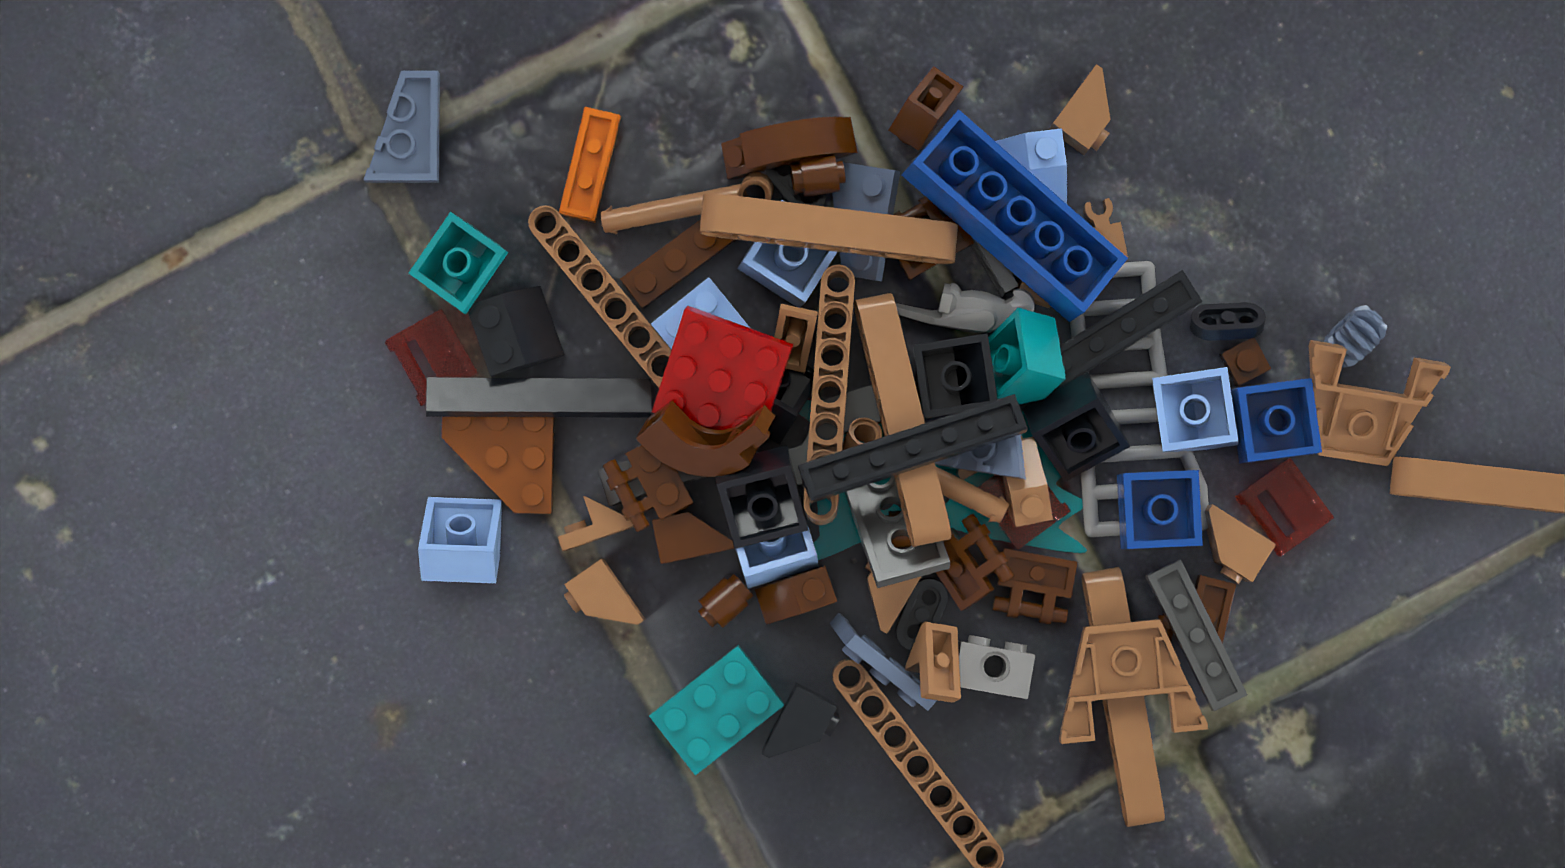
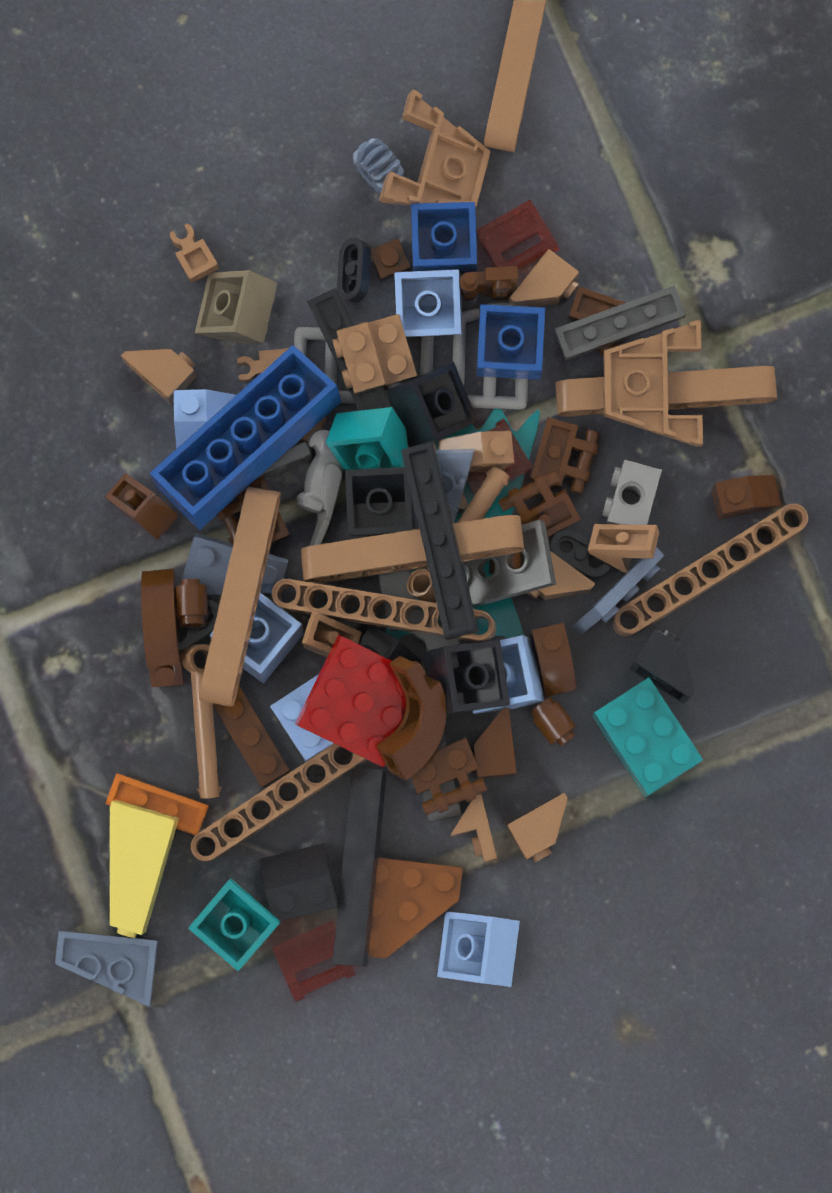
camera: 80 degrees left, 5 degrees down
none -> light yellow slope [110,800,179,938]
none -> medium nougat plate [170,223,219,284]
none -> dark tan slope [195,270,277,344]
none -> medium nougat plate [332,314,417,395]
none -> reddish brown plate [460,266,518,301]
none -> reddish brown slope [711,475,781,520]

